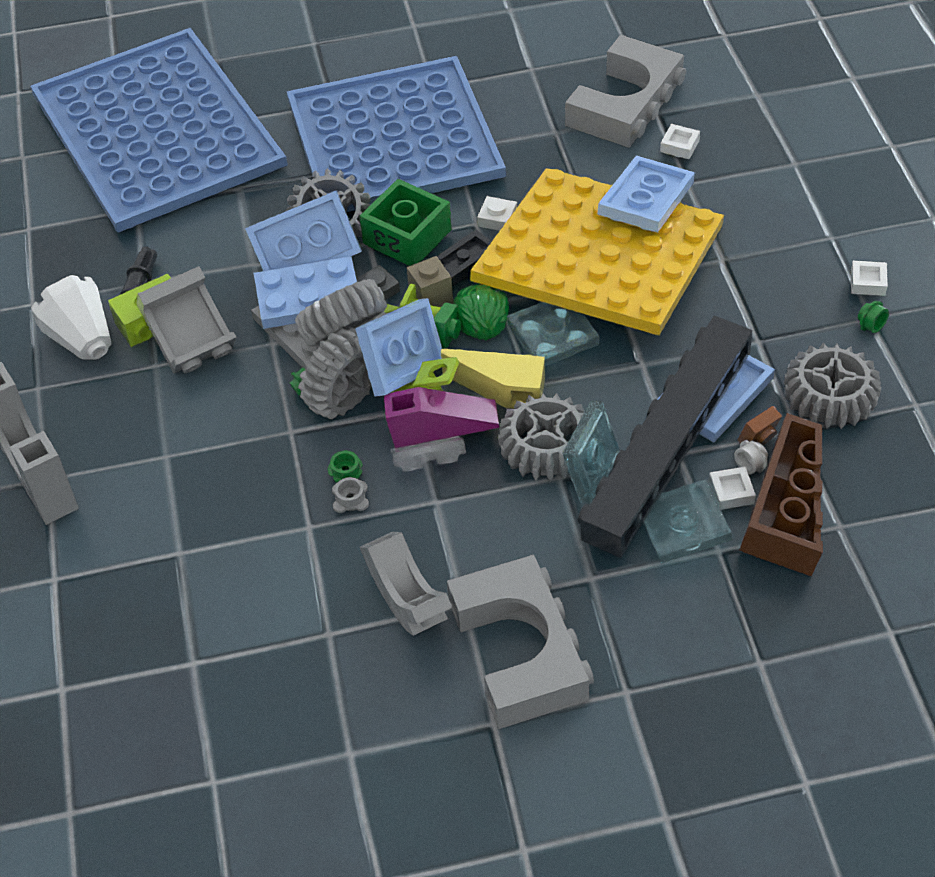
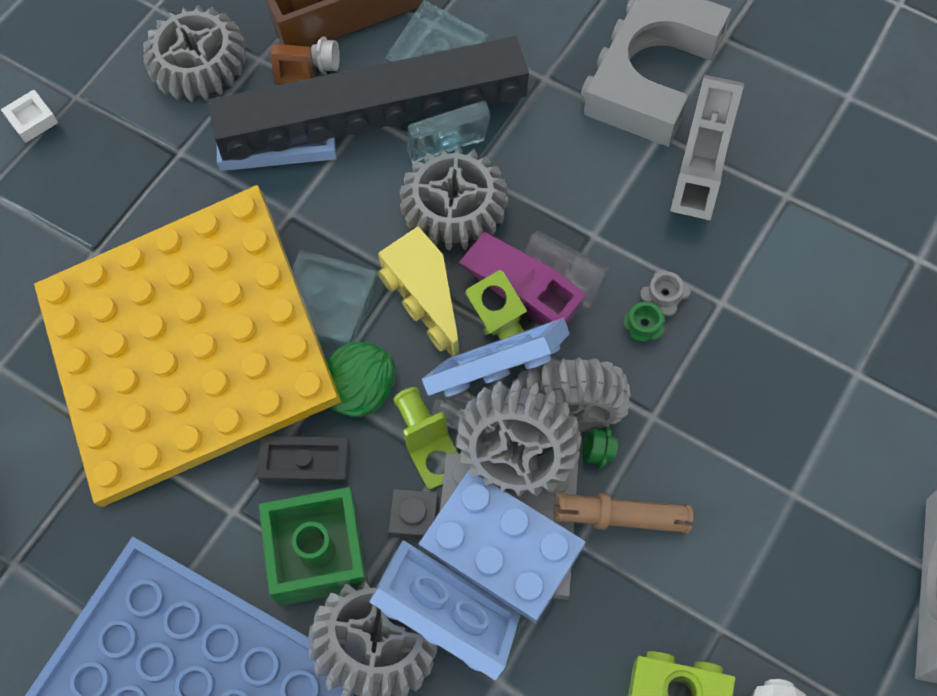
camera: 135 degrees left, 15 degrees up
light grey panel [136,266,237,373] -> none
dark tan brick [407,256,453,307] -> none
green plate [434,302,461,349] -> none
white plate [477,196,517,231] -> none
light blue plate [597,156,695,233] -> none
white plate [709,467,756,510] -> none
green plate [858,301,889,333] -> none
none -> medium nougat pin [553,492,694,534]

